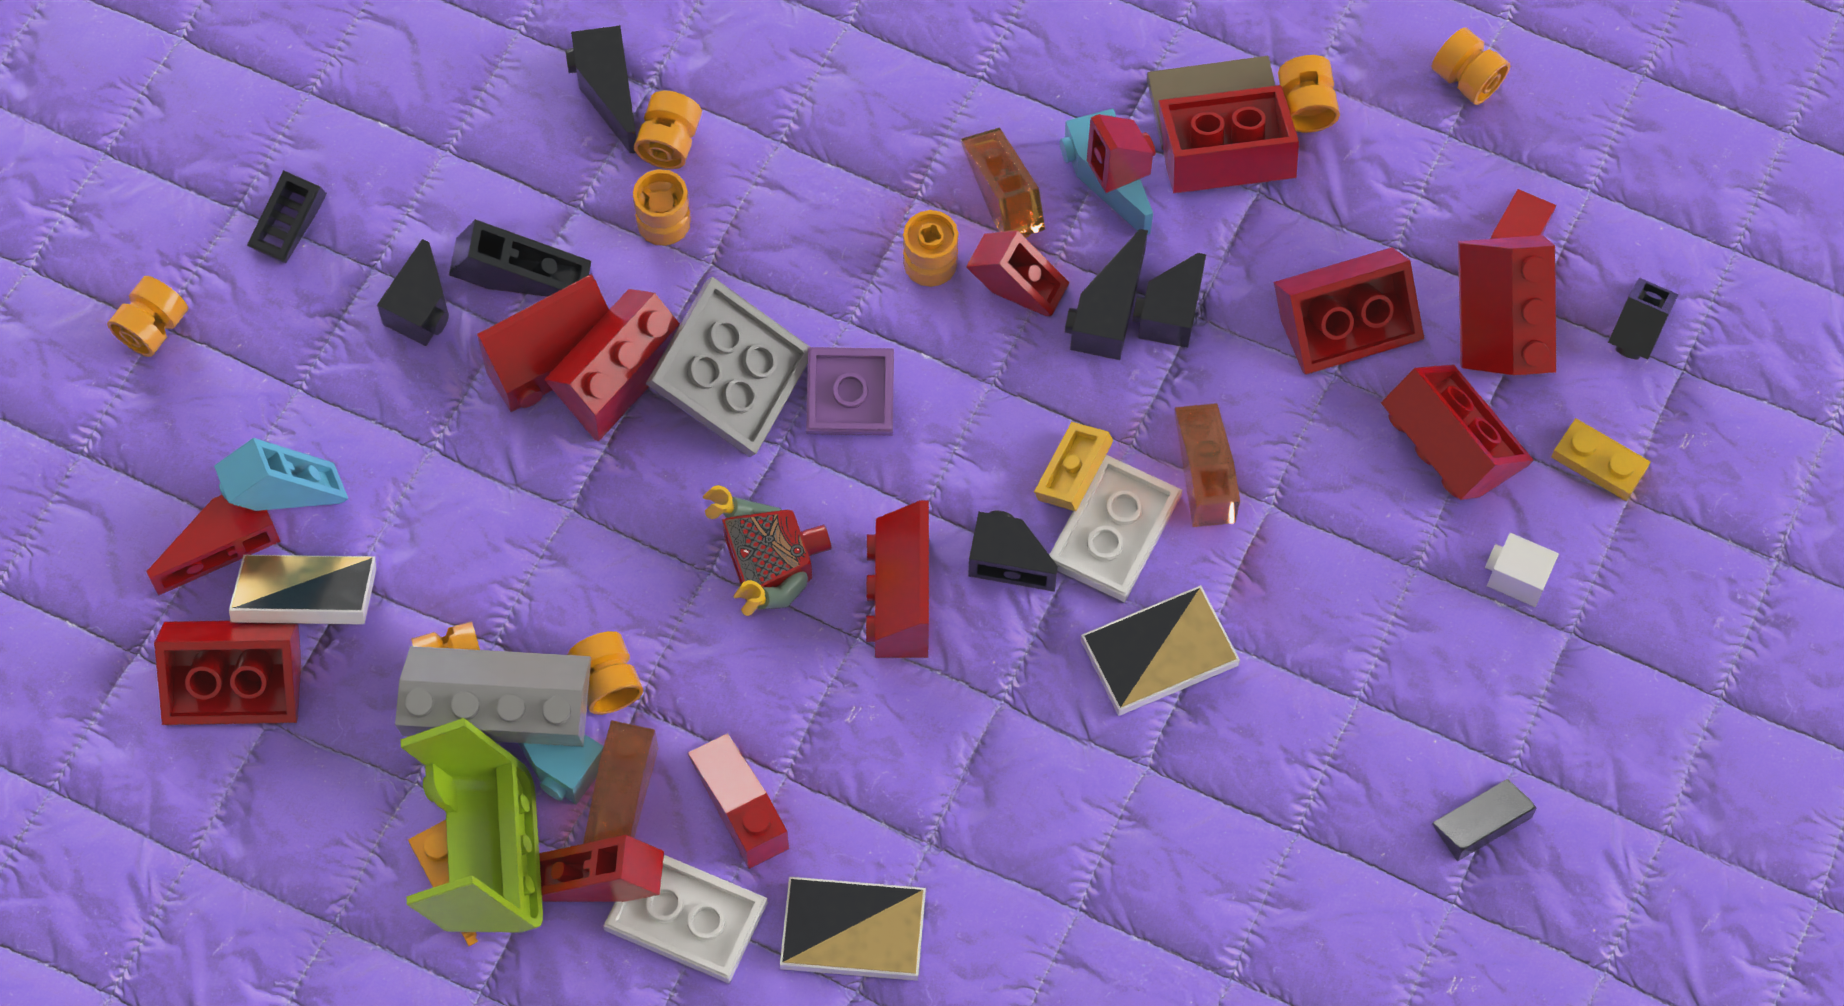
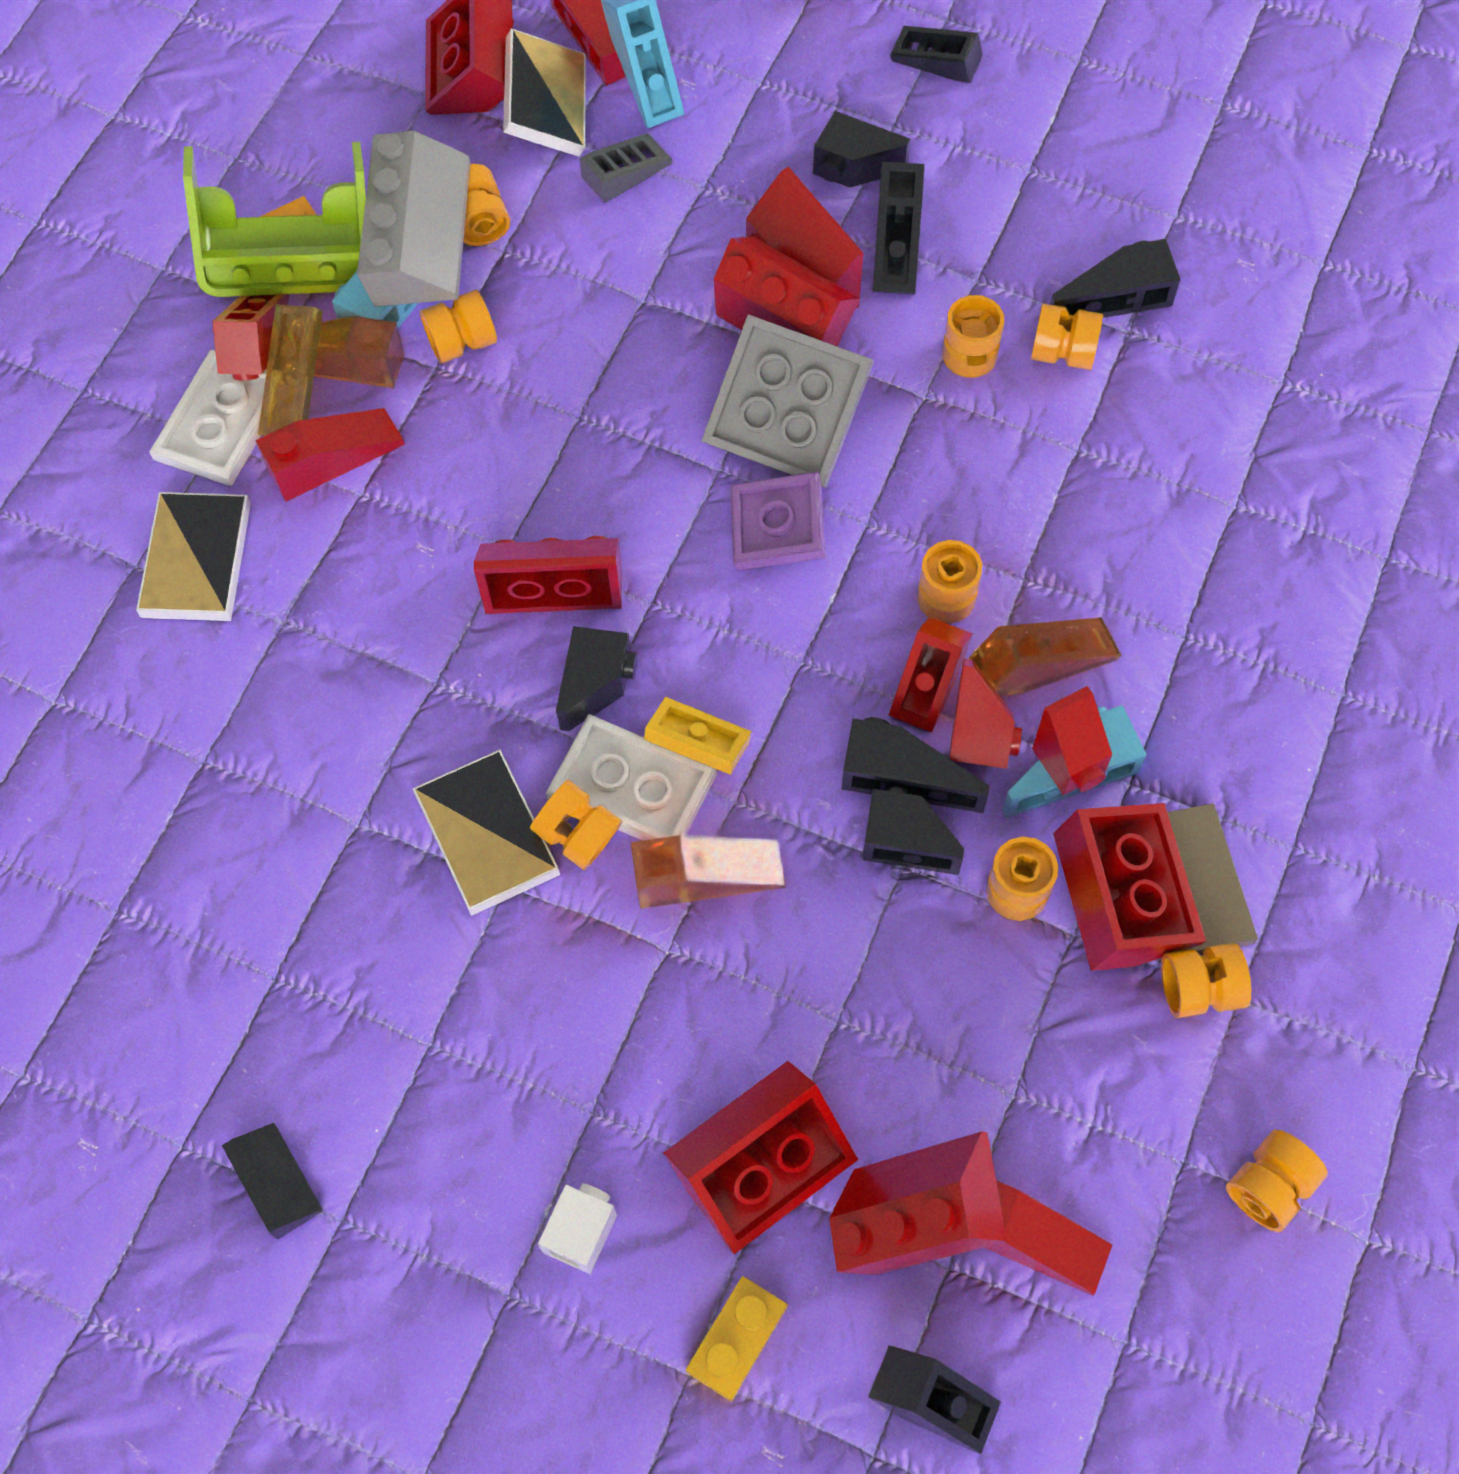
camera: 90 degrees right, 0 degrees up
torso [703,485,832,616] -> none
red slope [1274,247,1424,375] -> none
none -> clear yellow plate [258,304,323,437]
none -> light orange wheel [530,779,623,871]
none -> dark grey slope [579,133,672,203]
none -> red slope [949,659,1022,769]
none -> light orange wheel [986,836,1059,921]

